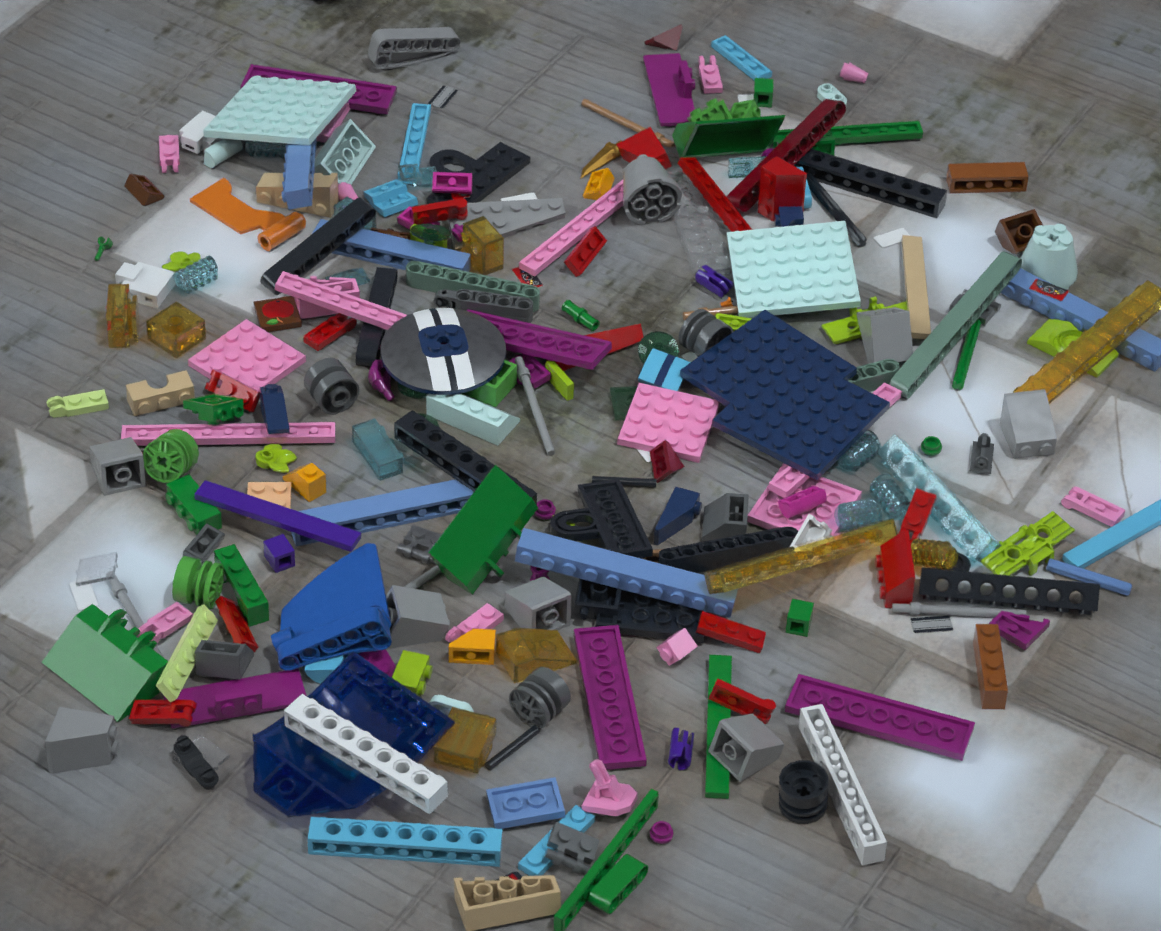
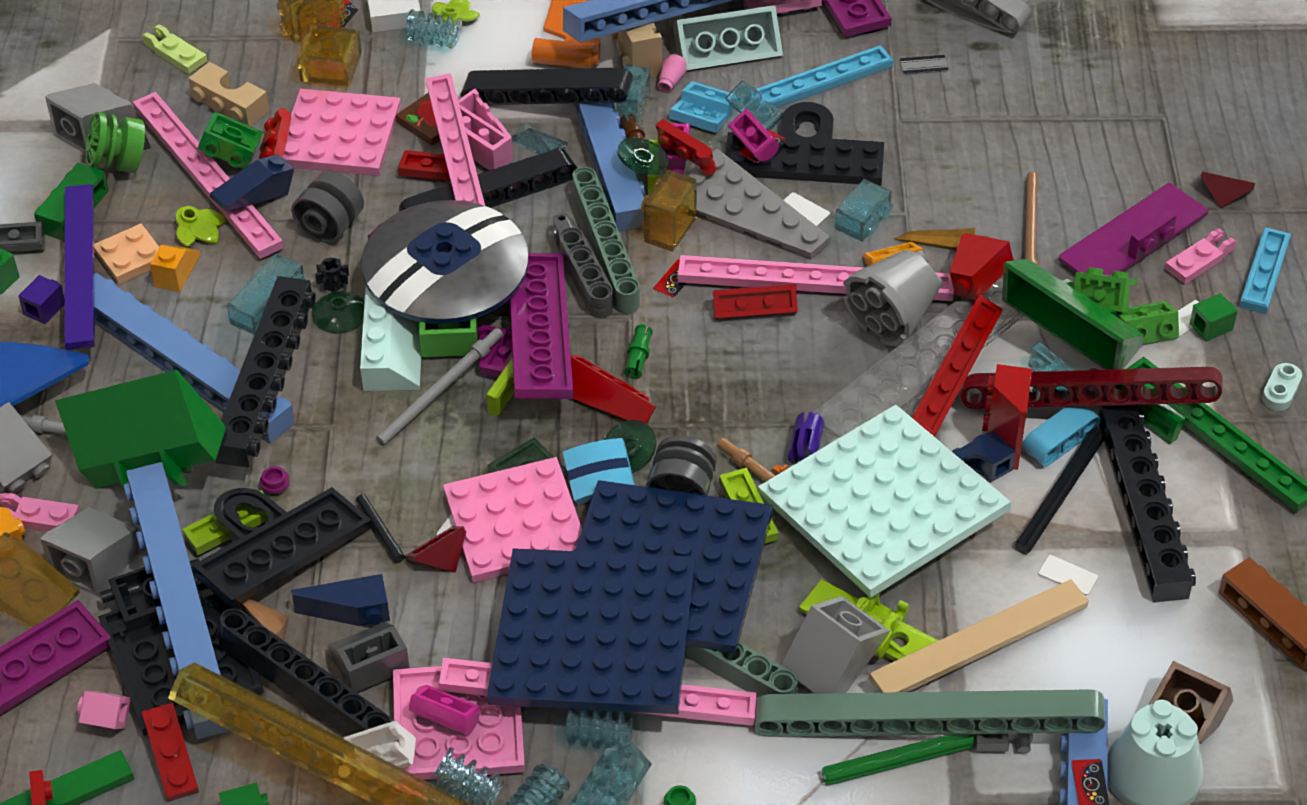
camera: 60 degrees right, 5 degrees up
none -> black gear [315,257,349,291]
none -> clear light blue brick [835,179,893,242]

